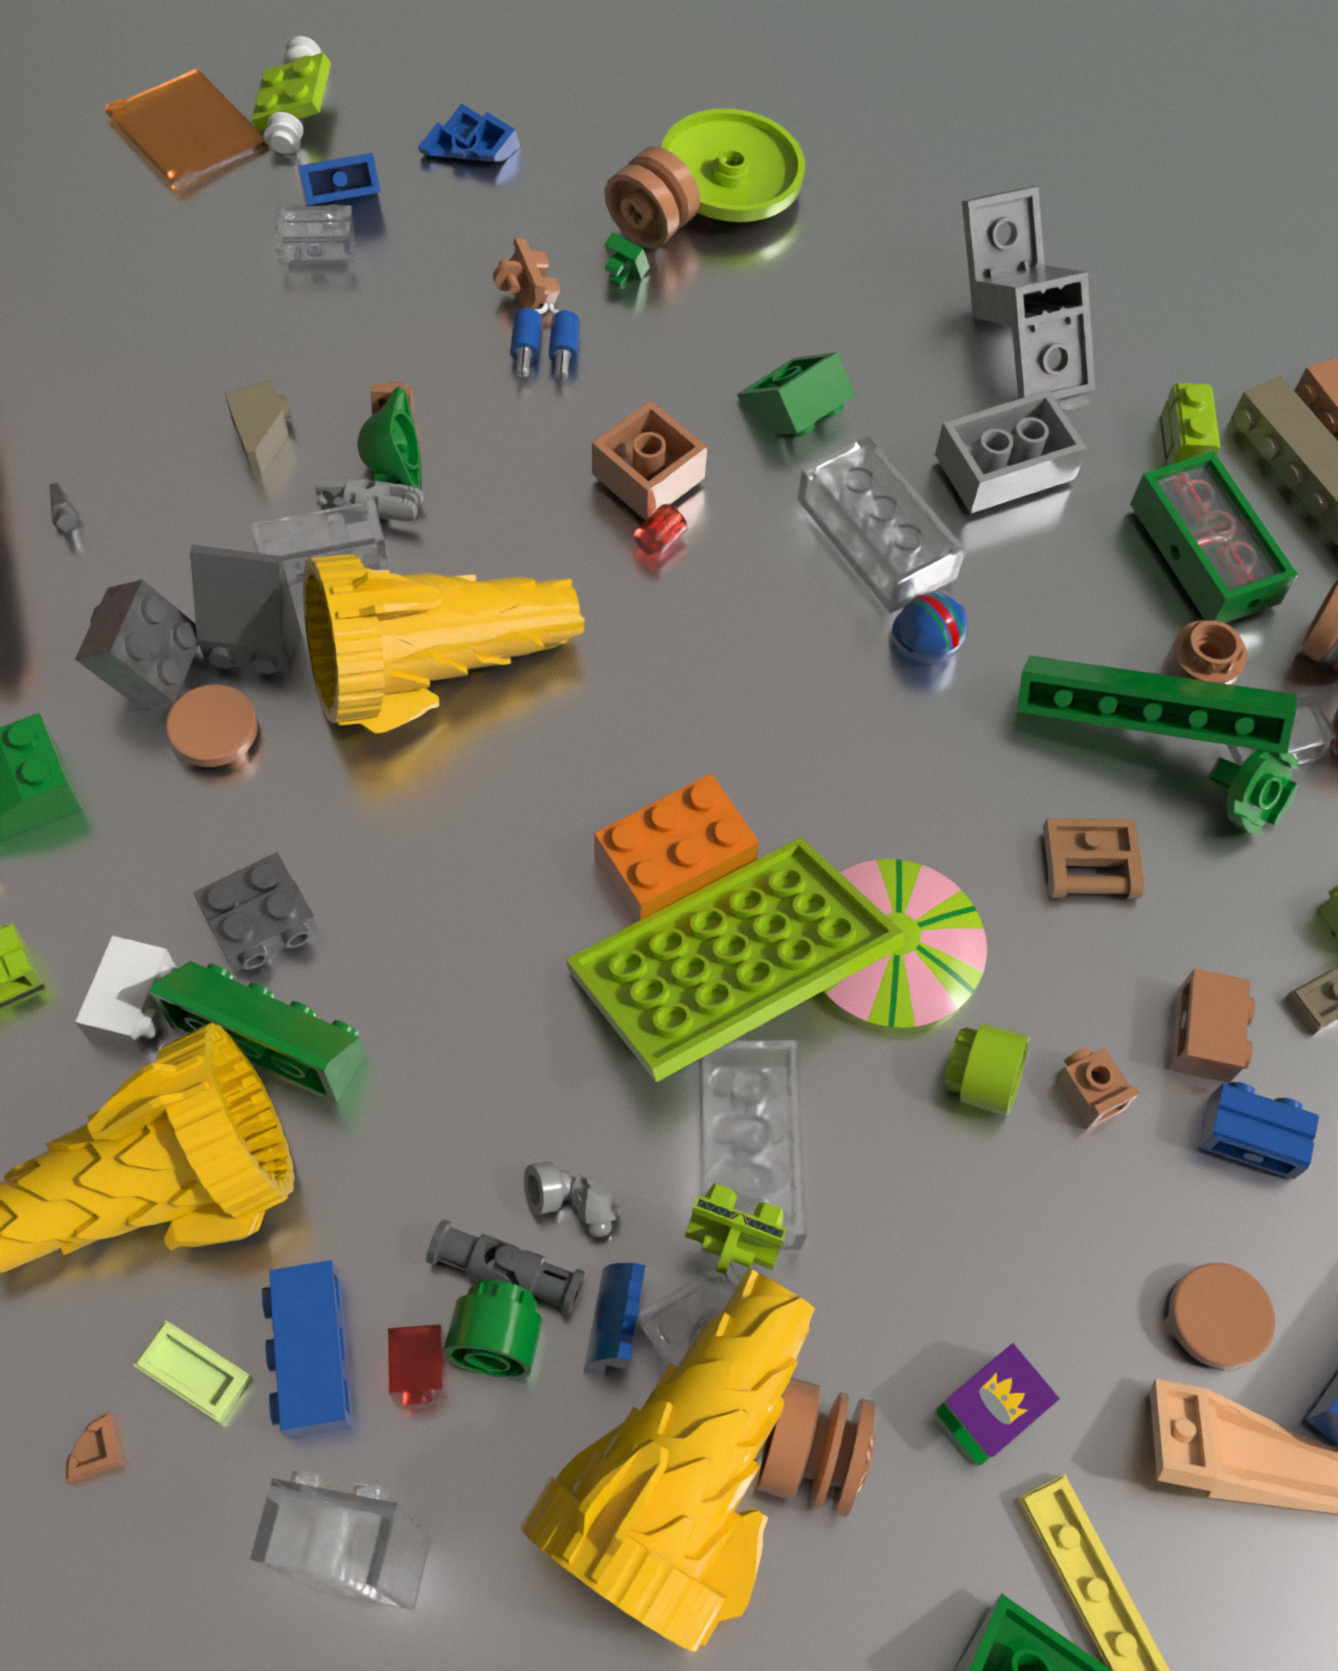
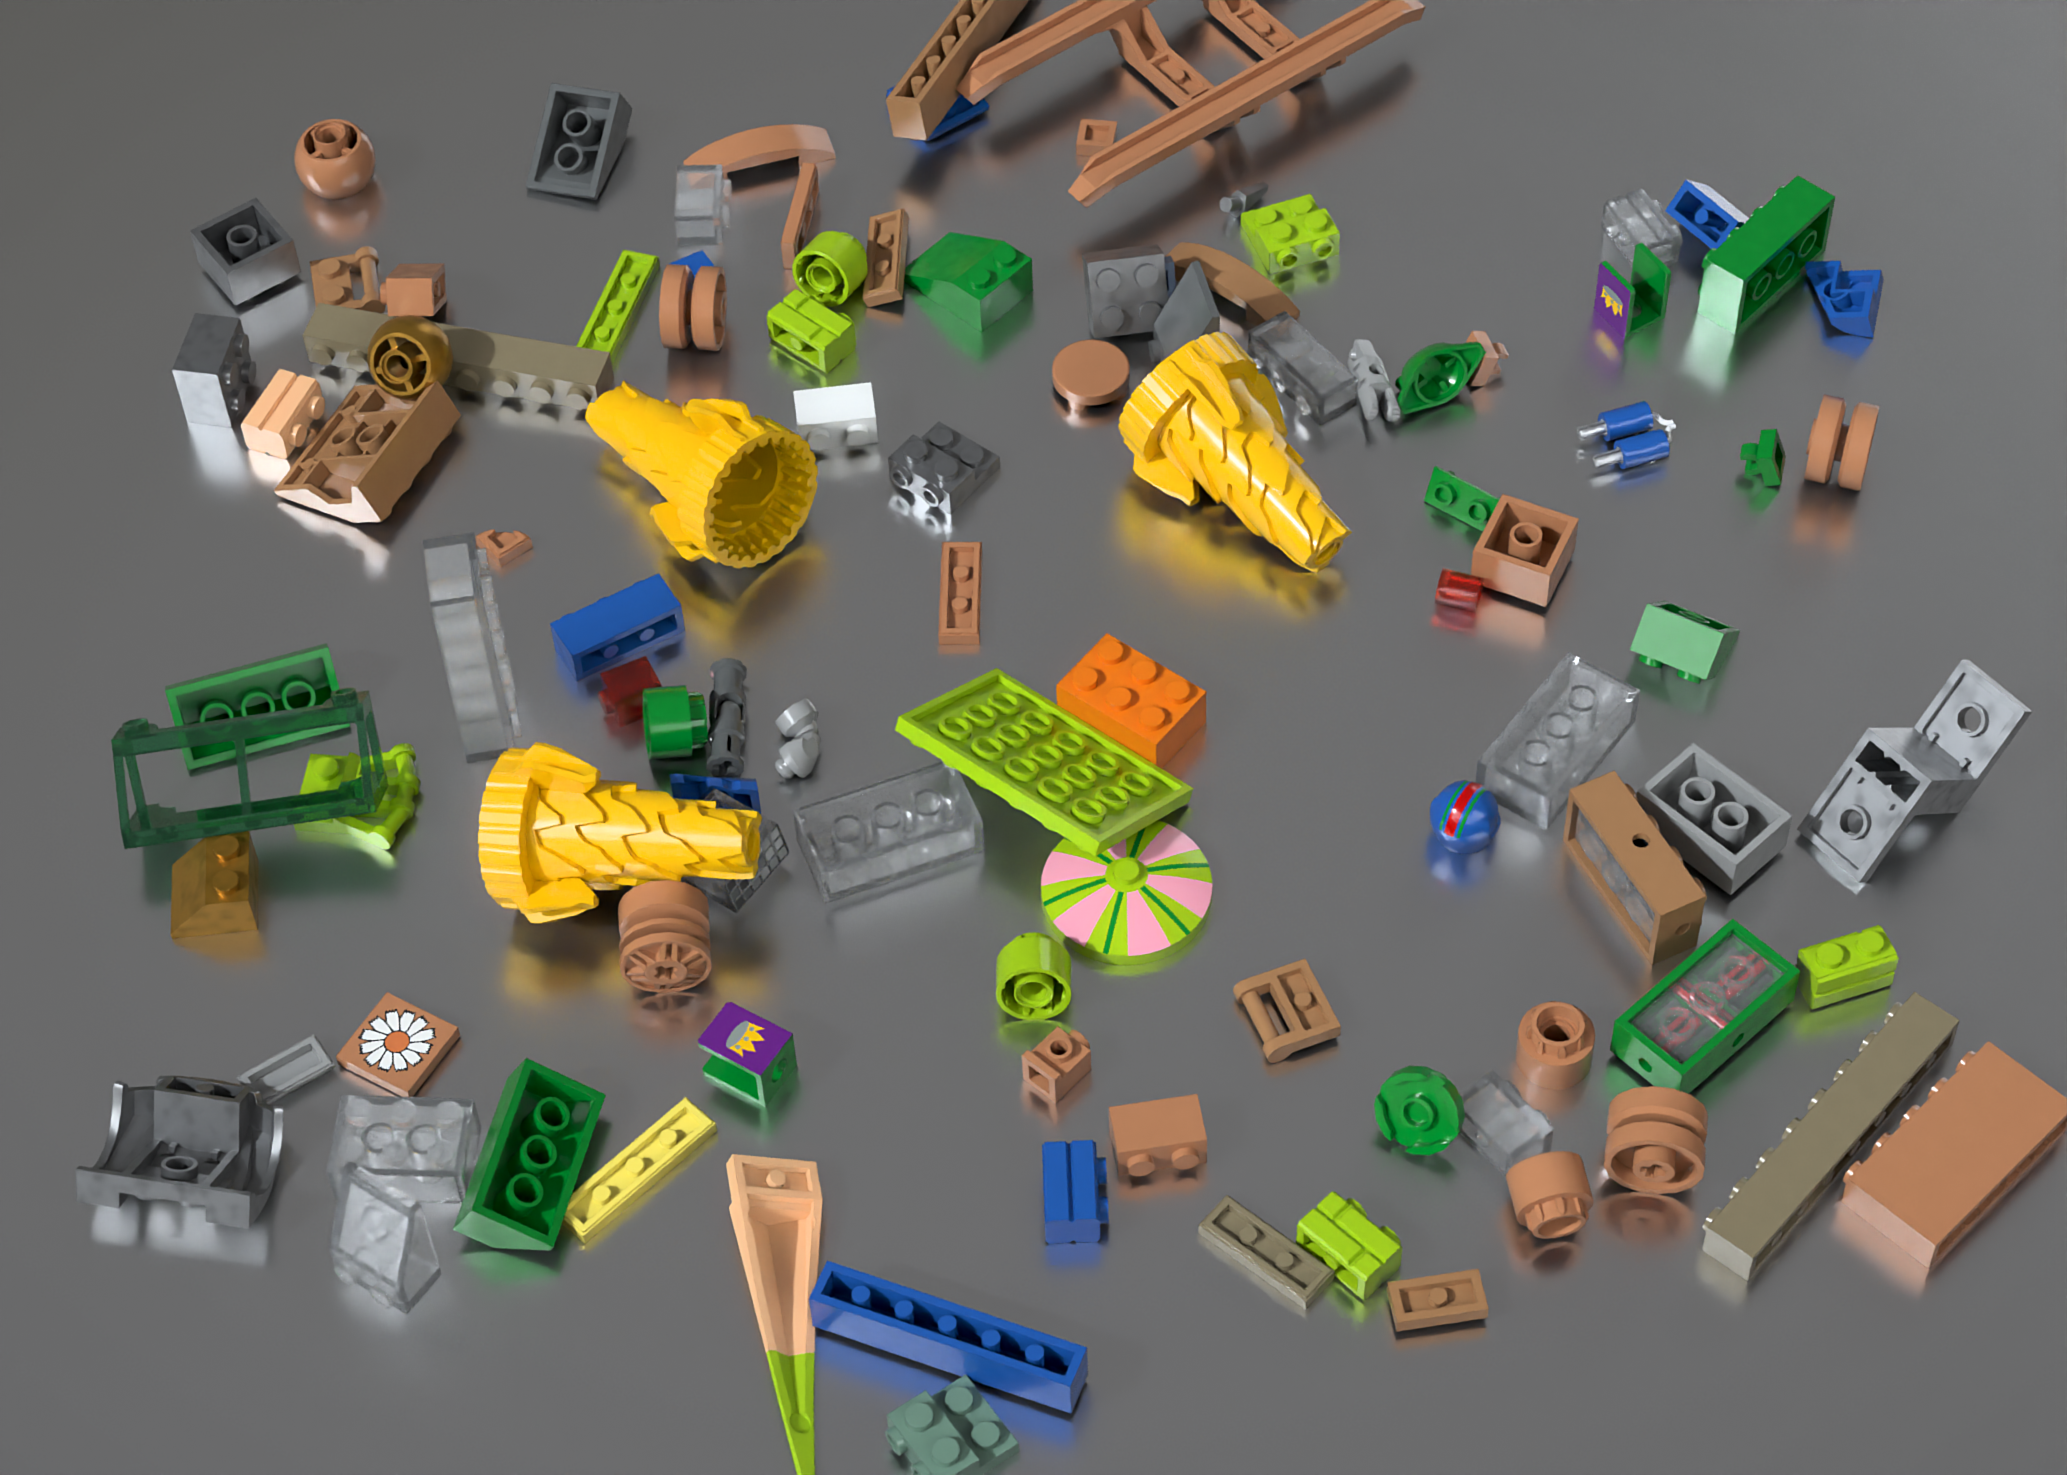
camera: 75 degrees right, 10 degrees down
clear orange piece [105,69,268,189] -> none
yellowish green tile [133,1320,252,1424] -> none
green slope [149,961,365,1103] -> none
dark tan slope [224,380,292,479] -> none
lime plate [251,36,331,154] -> none
nougat hips [493,238,560,309] -> none
lime dish [661,108,805,222] -> none
lime hips [685,1184,787,1275] -> none
green brick [1017,655,1297,754] -> none
nougat tile [1166,1263,1275,1371] -> none
none -> nougat tile [938,542,982,645]
none -> medium nougat slope [1166,242,1300,338]
none -> lime plate [1241,194,1340,274]
none -> green hinge [1424,466,1501,531]
none -> medium nougat brick [1563,771,1707,965]
none -> green piece [1594,242,1671,339]
none -> green brick [1697,175,1835,334]

